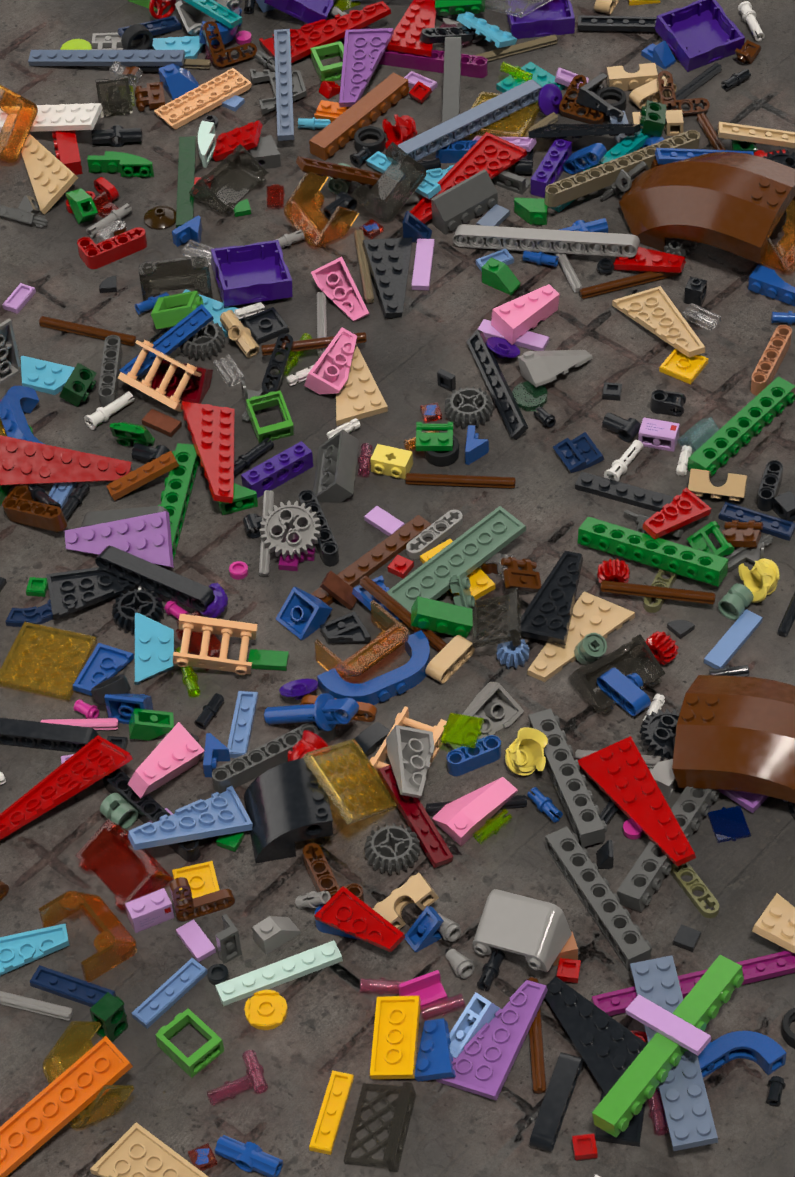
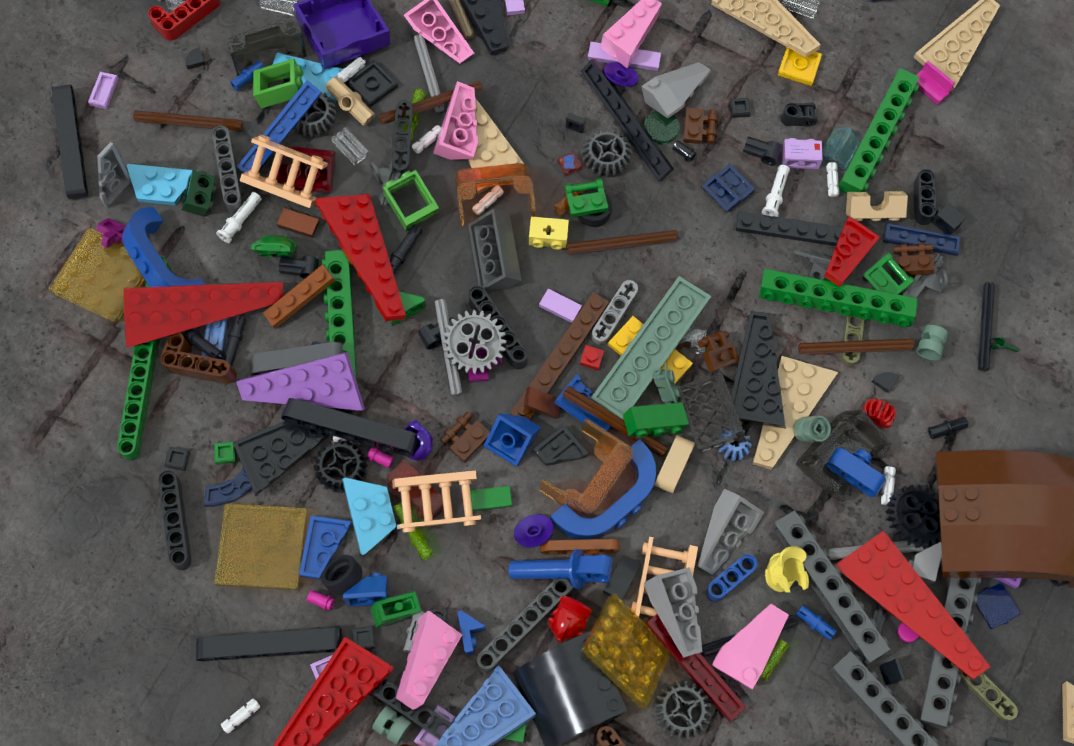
camera: 20 degrees left, 20 degrees up
bright pink axle [40,718,119,730] -> none
black axle [194,693,224,729] -> none
medium blue tile [227,691,258,758] -> none
dark pink tile [229,561,248,580] -> none
dark purple brick [241,441,314,498] -> none
clear pink pin [358,443,373,477] -> none
clear neon green piece [441,713,484,748] -> none
blue slope [465,425,489,465] -> none
red gear [597,558,630,583] -> none
medium blue tile [704,609,763,669] -> none
light yellow helmet [739,558,780,603] -> none
nougat beam [751,325,792,396] -> none
none -> reddish brown plate [440,412,490,463]
none -> clear orange windscreen [455,163,536,226]
none -> reddish brown plate [683,107,718,144]

